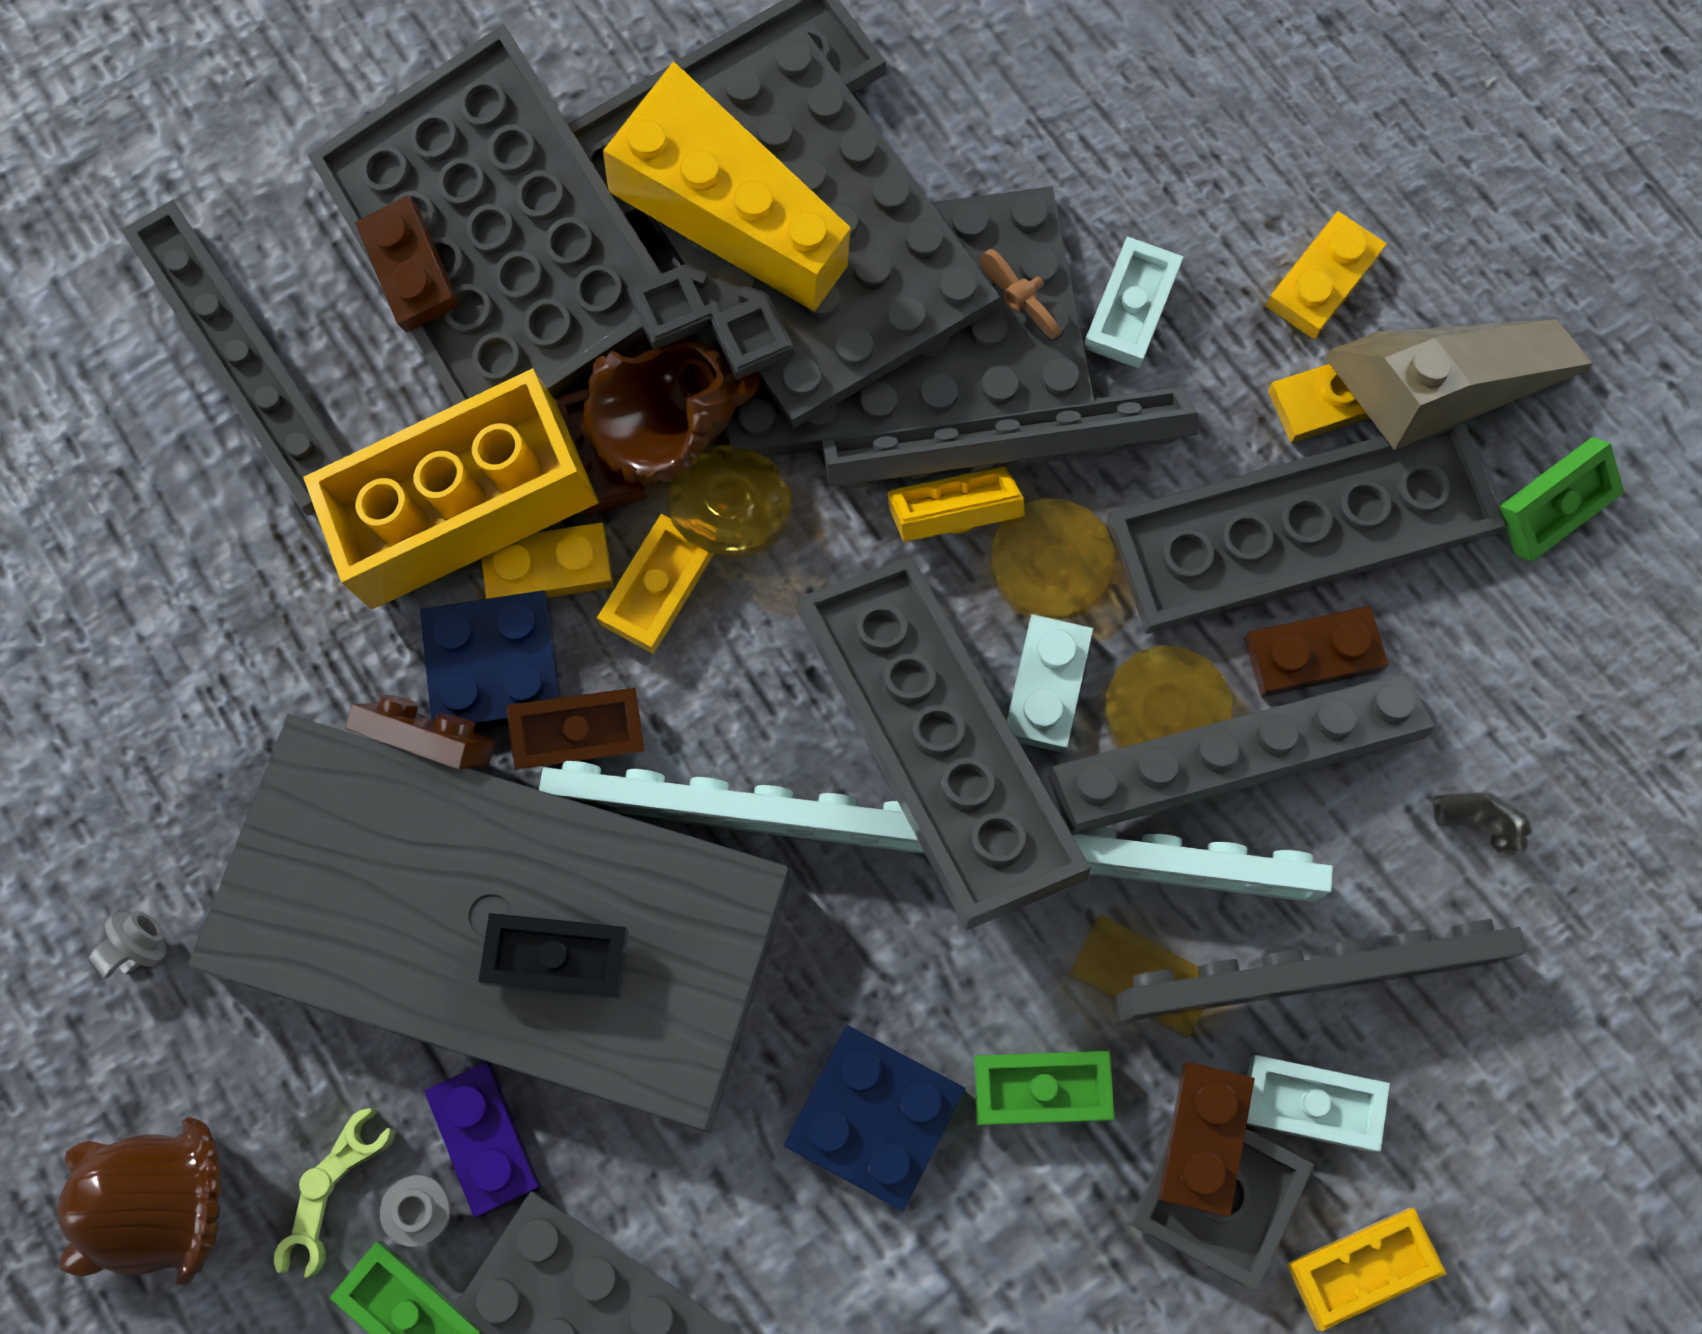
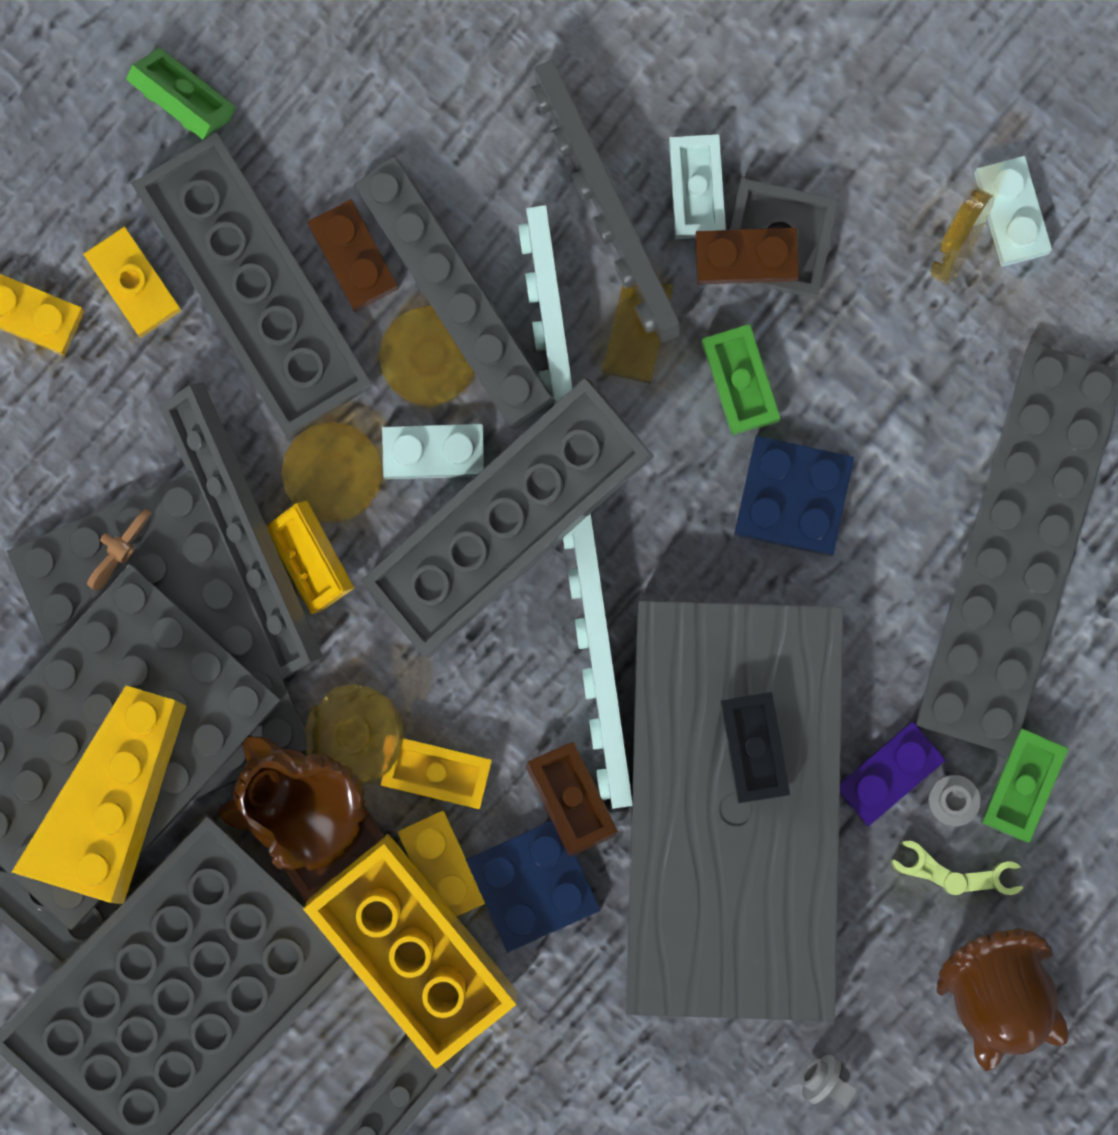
camera: 105 degrees left, 10 degrees up
reddish brown plate [345,694,496,769] -> none
reddish brown plate [355,195,460,332] -> none
dark grey tile [627,264,794,380] -> none
light aqua plate [1084,236,1184,369] -> none
yellow plate [1286,1208,1446,1331] -> none
dark tan wedge [1326,319,1593,450] -> none
clear smoke arm [1433,792,1532,856] -> none

